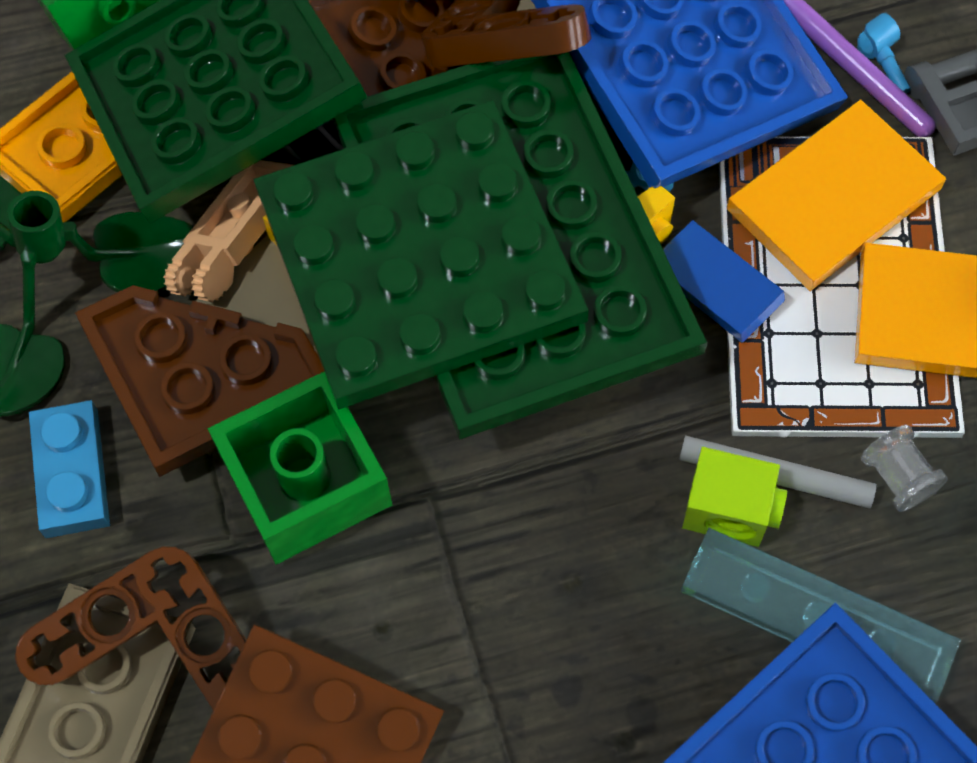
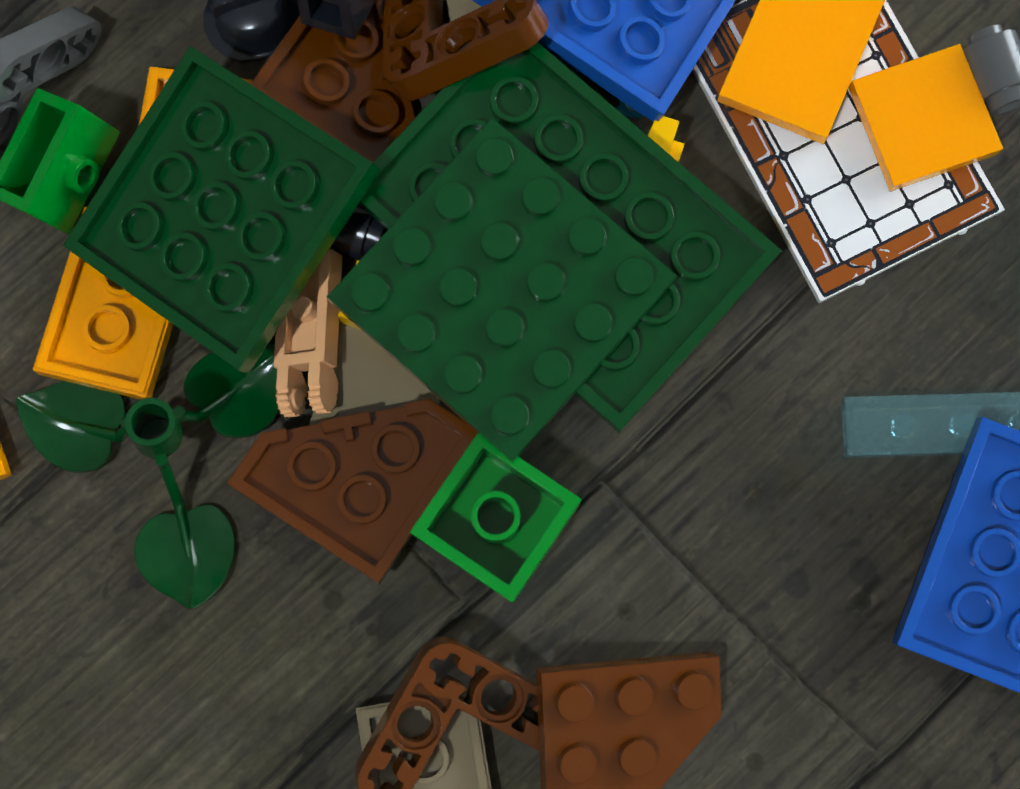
camera: 25 degrees left, 15 degrees up
dark azure plate [29,400,110,538] -> none
blue tile [663,220,785,343] -> none
light grey bar [679,435,877,509] -> none
lime brick [682,446,787,547] -> none
clear bush [860,425,948,512] -> none

